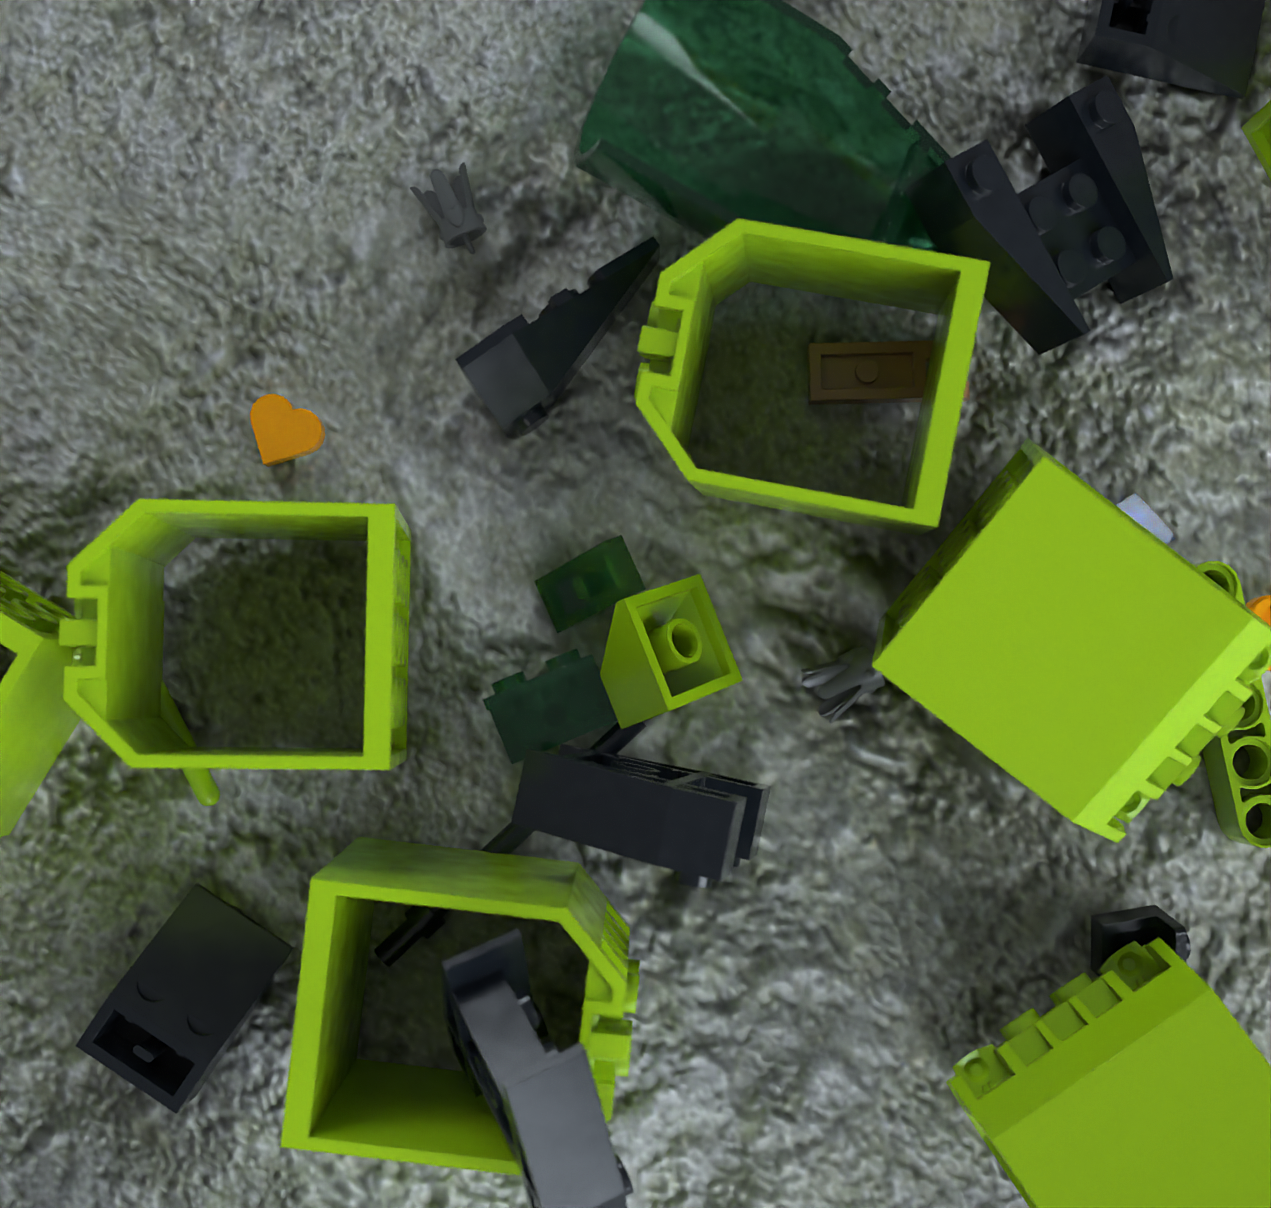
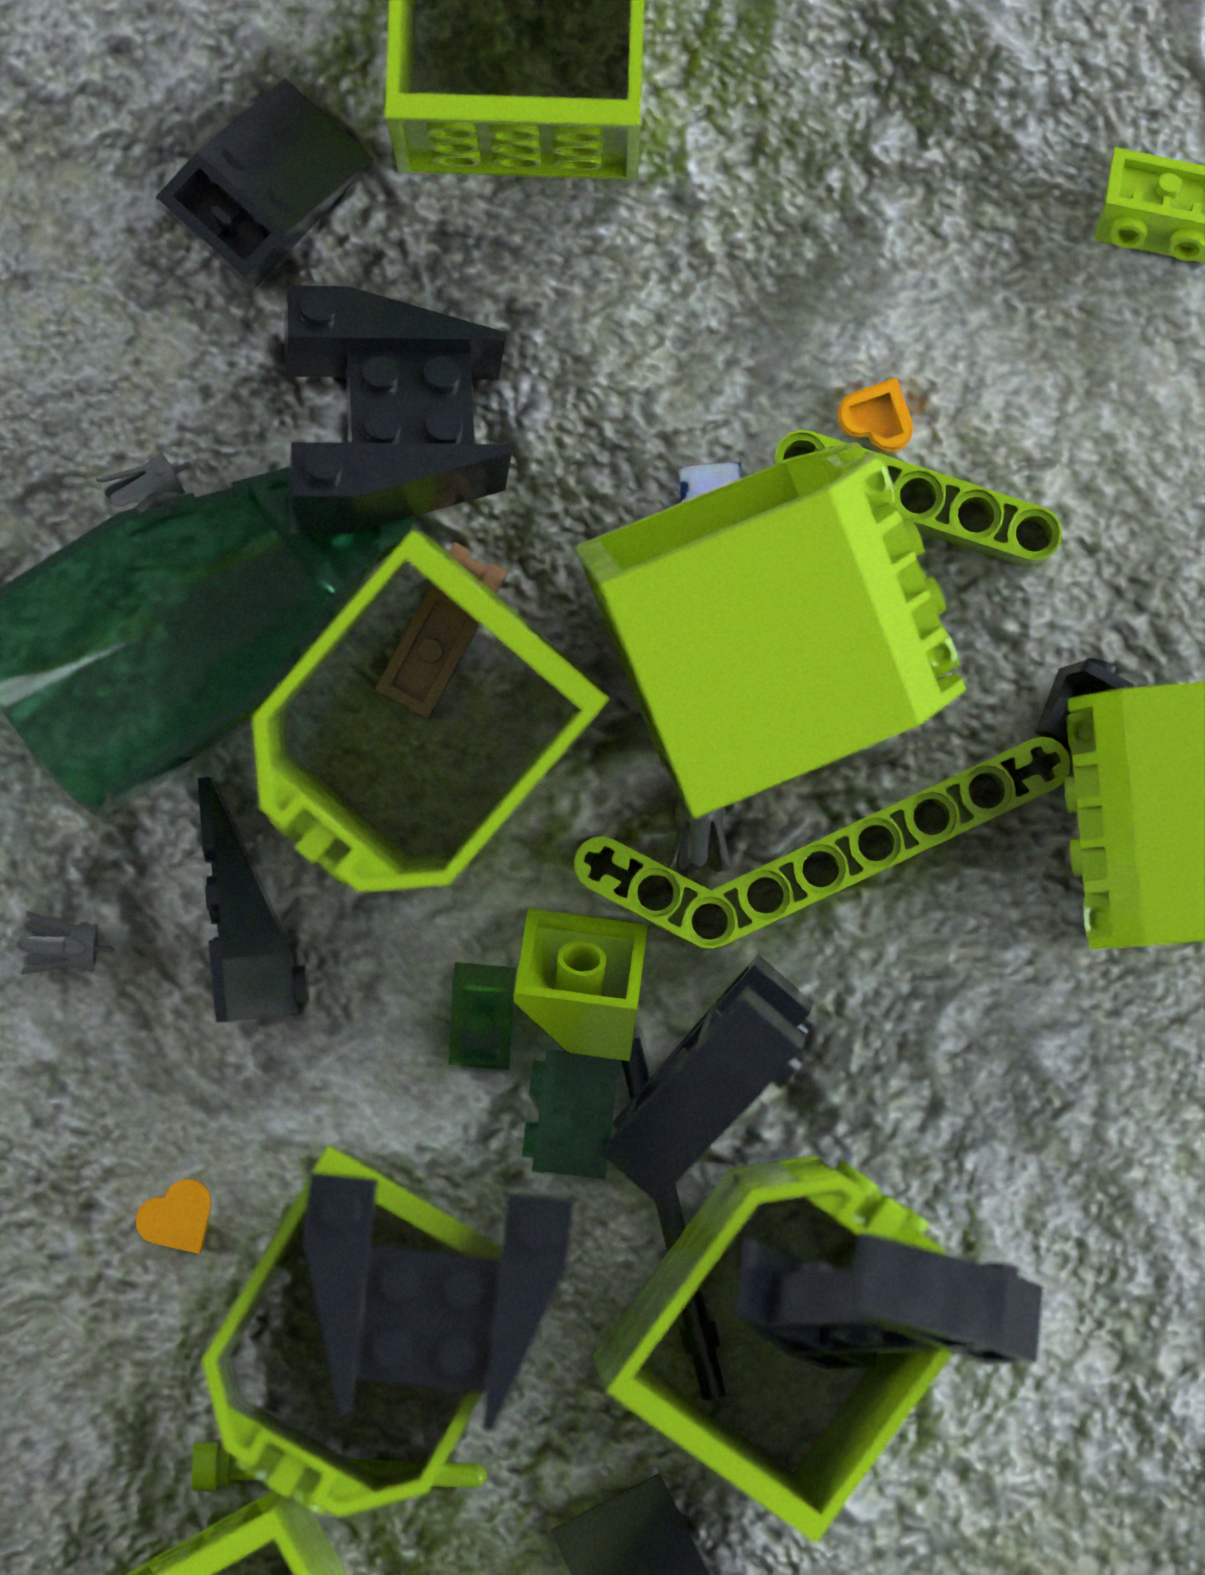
camera: 60 degrees left, 0 degrees up
none -> dark grey piece [96,452,190,533]
none -> black wedge [303,1172,574,1431]
none -> lime beam [574,737,1070,950]

